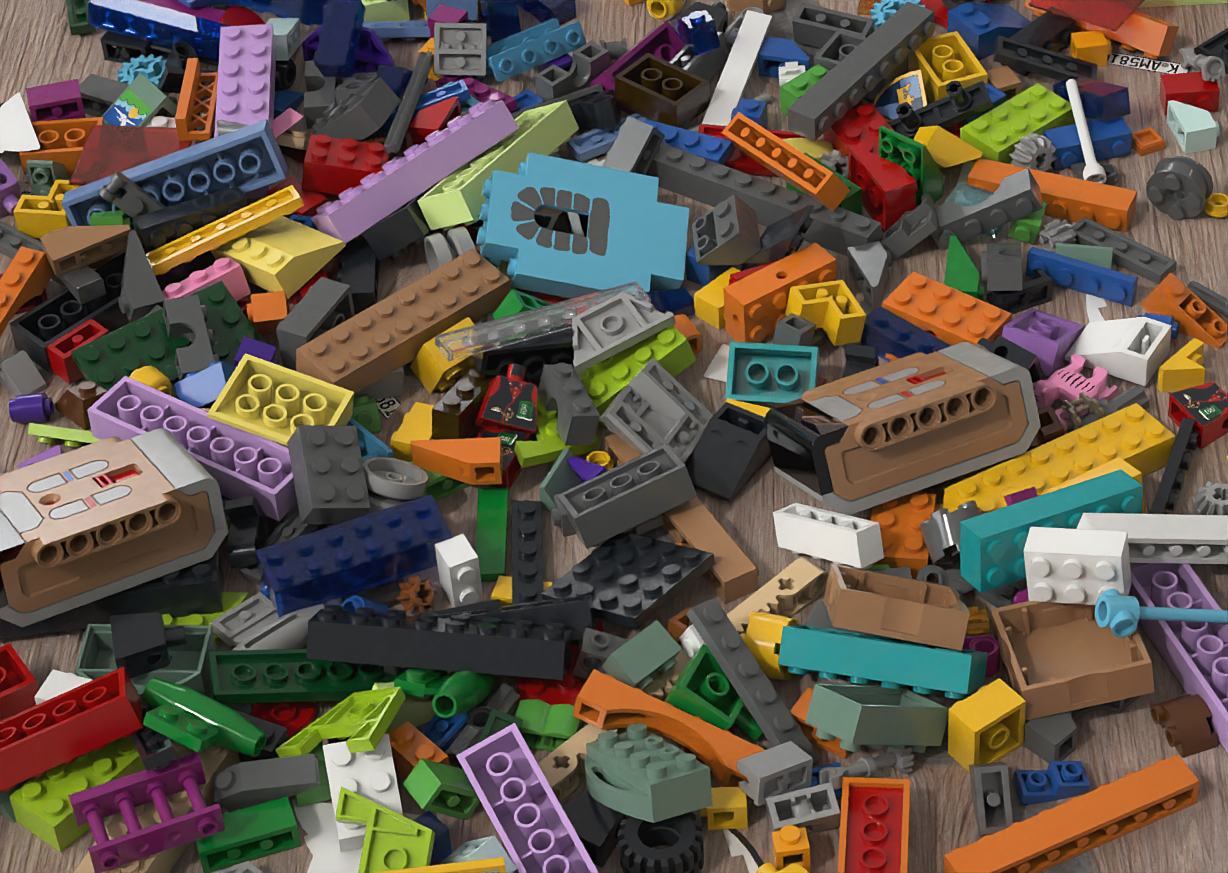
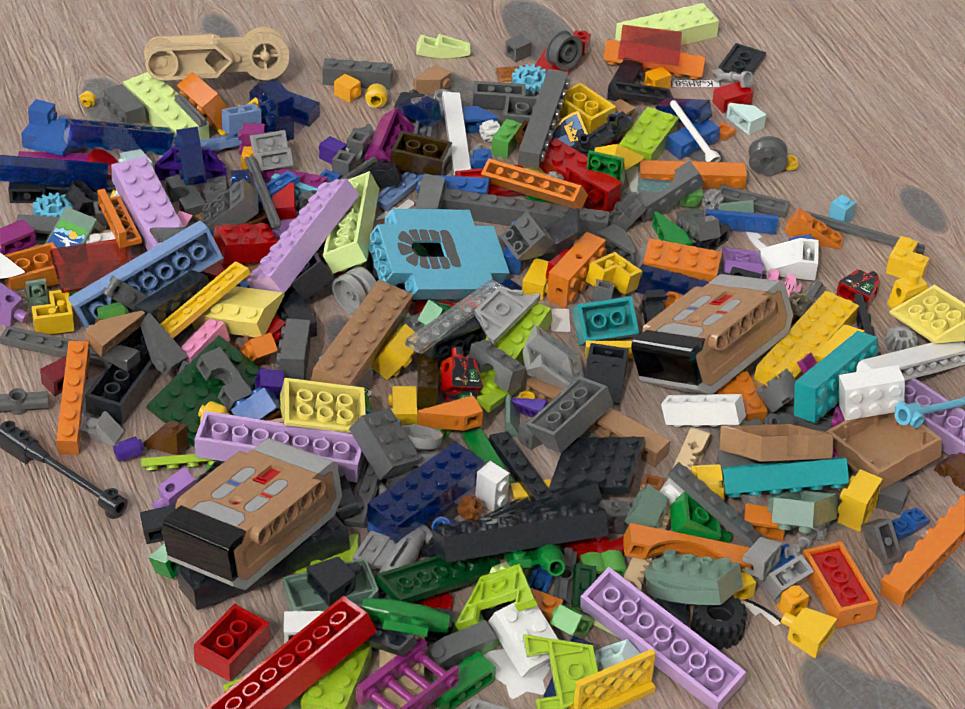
camera: 30 degrees left, 0 degrees up
red brick [46,318,109,385] -> none
dark azure fence [472,18,587,82] -> none
blue slope [947,2,1031,61] -> none
light grey gear [1009,133,1057,172] -> none
yellow slope [1157,338,1205,392] -> none

